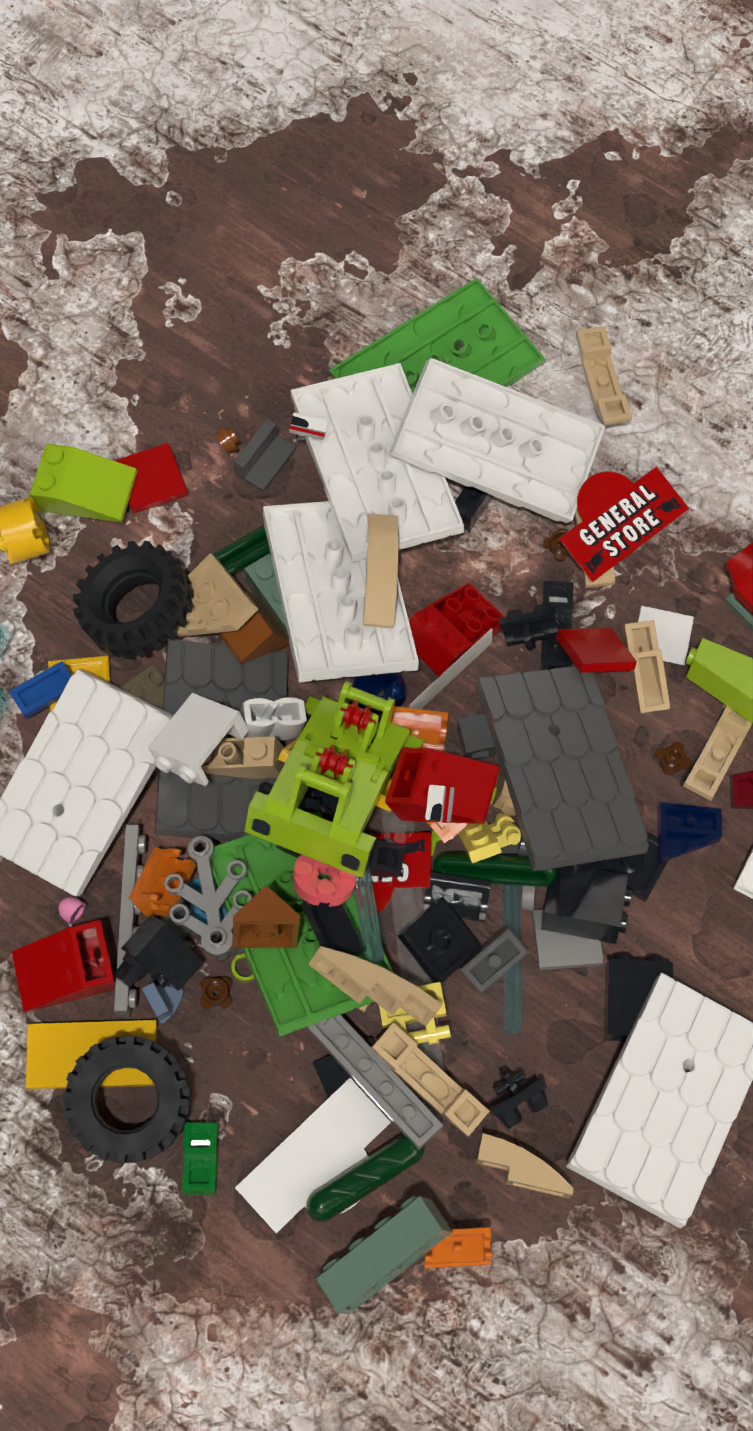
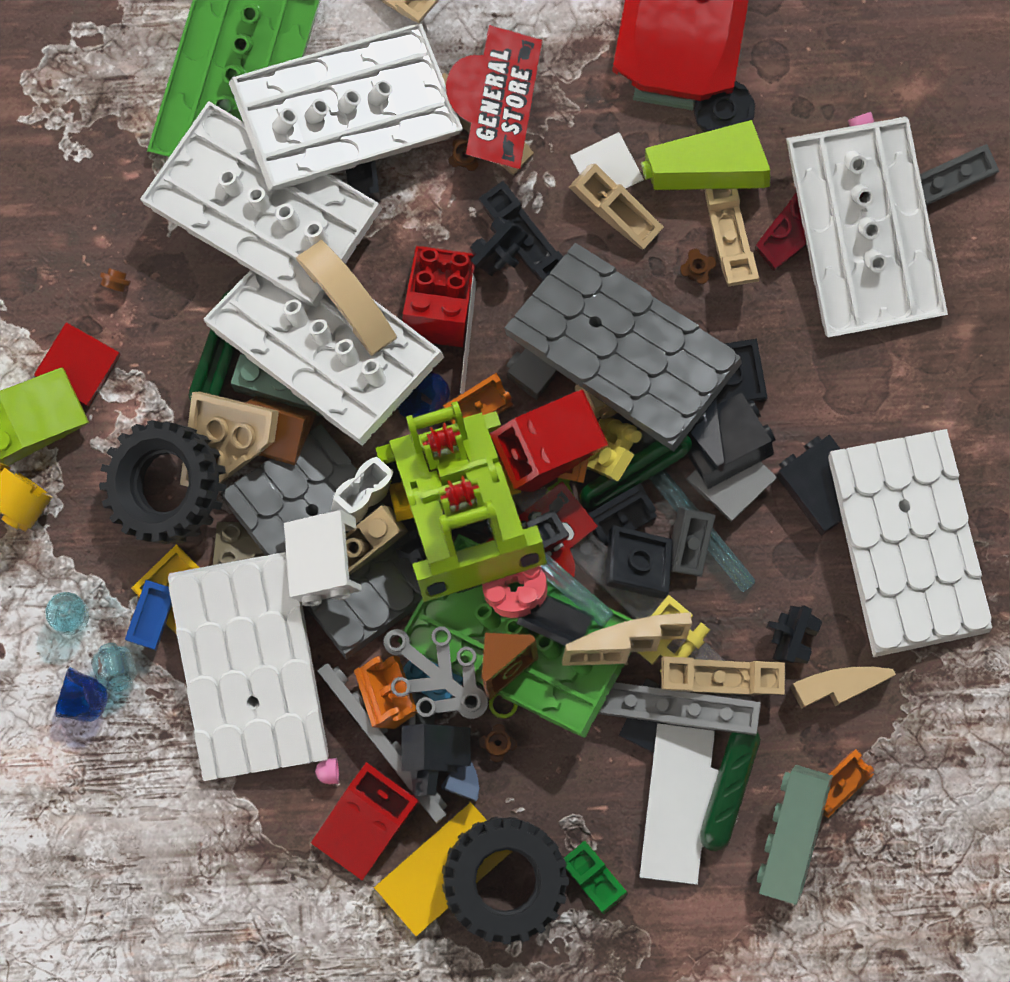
camera: 40 degrees left, 10 degrees up
dark grey panel [233,419,295,492] -> none
sticker [289,412,328,440] -> none
sticker [425,785,454,822] -> none
light grey tile [521,886,537,911] -> none
red tile [556,628,637,673] -> none
clear blue wing [658,803,722,862] -> none

